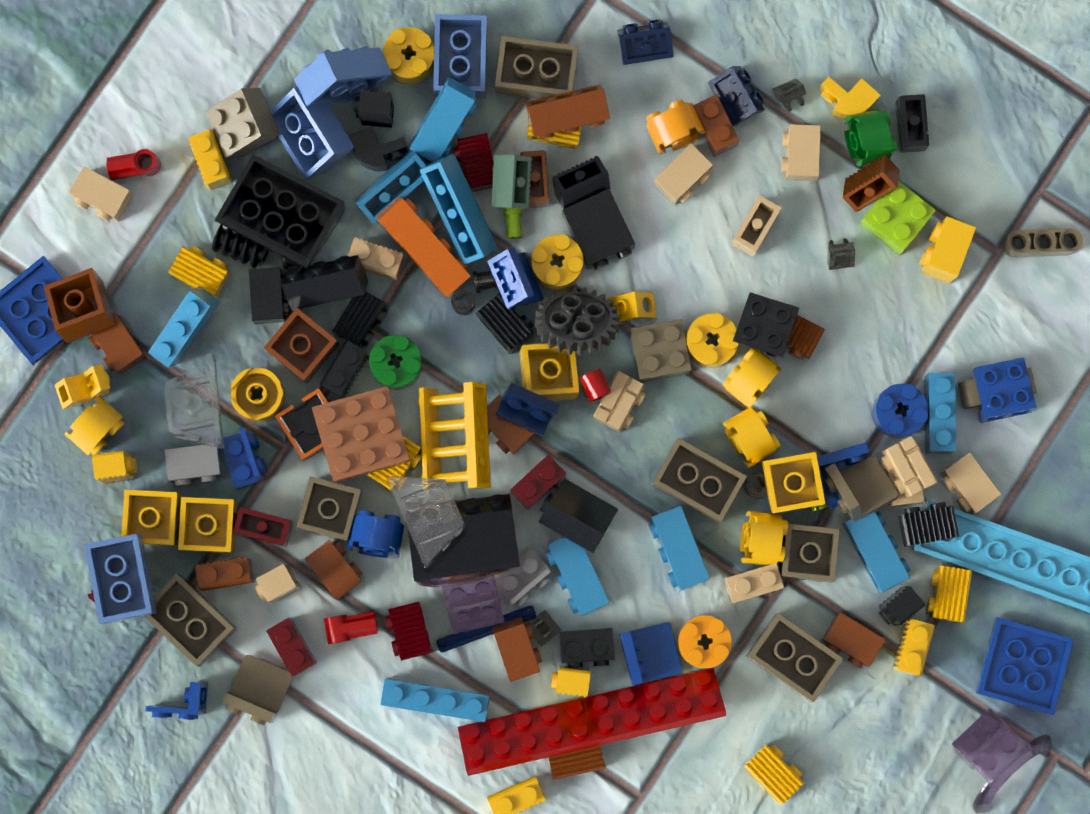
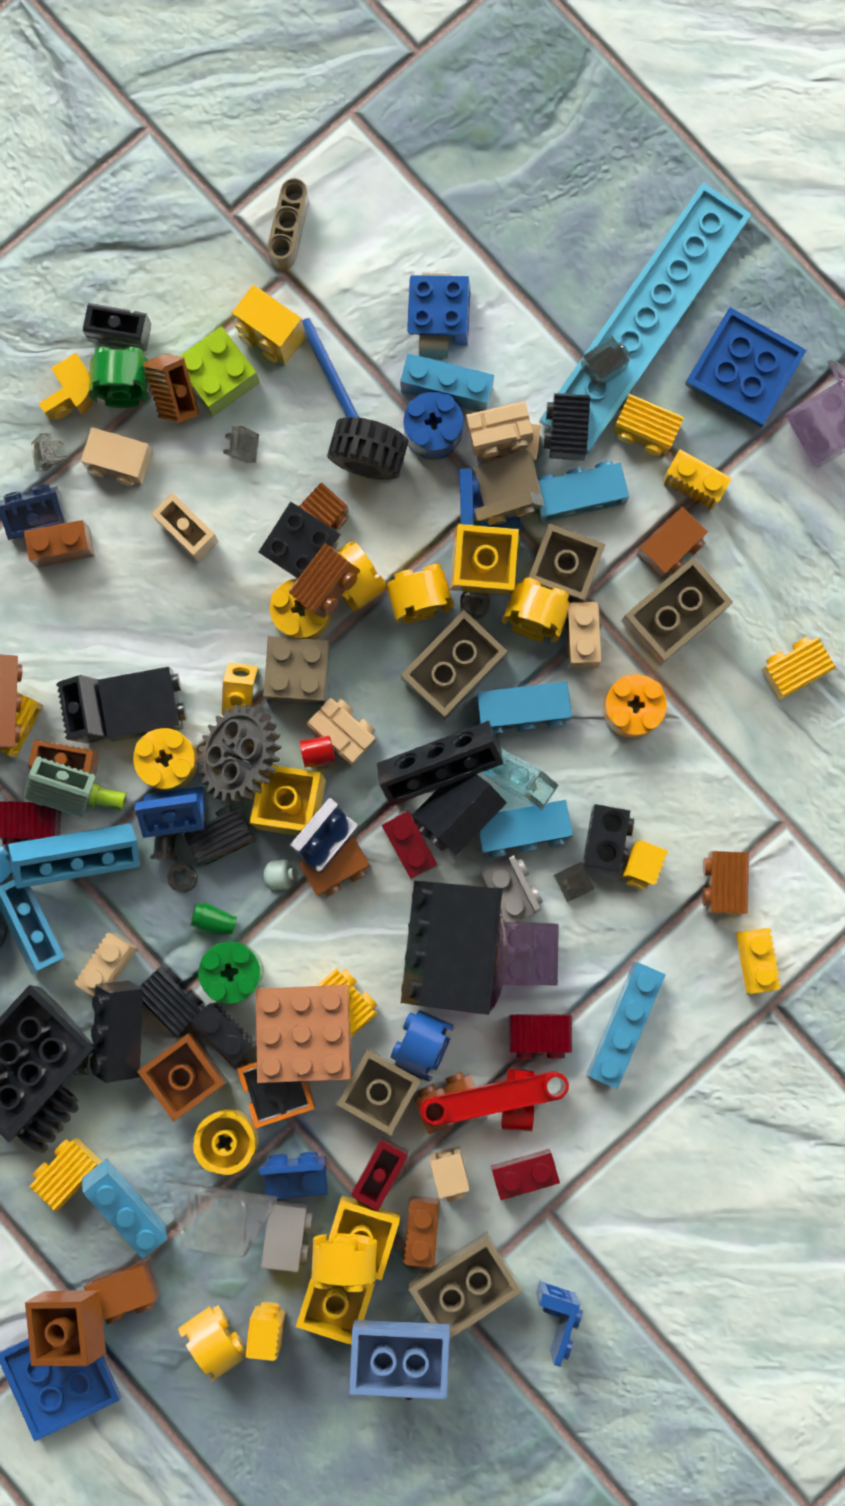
camera: 70 degrees left, 0 degrees up
yellow brick [55,364,110,409] -> none
dark tan bracket [222,655,293,726] -> none
black brick [249,267,290,324] -> none
orange brick [376,197,471,297] -> none
clear wing [387,477,465,568] -> none
yellow fence [418,382,491,493] -> none
dark blue axle [436,605,536,653] -> none
red plate [458,668,726,776] -> none
dark orange brick [492,617,542,682] -> none
blue bracket [619,622,682,685] -> none
light orange brick [646,99,706,155] -> none
tan brick [653,143,713,205] -> none
black brick [878,586,925,626] -> none
tan brick [941,452,1001,514] -> none
none -> green cone [190,902,237,934]
none -> light aqua piece [264,860,296,890]
none -> dark orange brick [288,543,360,618]
none -> blue bar [302,318,359,417]
none -> yellow brick [311,1233,377,1292]
none -> black tyre [327,417,409,480]
none -> black brick [377,721,504,806]
none -> red piece [419,1071,569,1126]
none -> clear light blue brick [483,749,559,810]
none -> clear smoke brick [581,336,630,389]

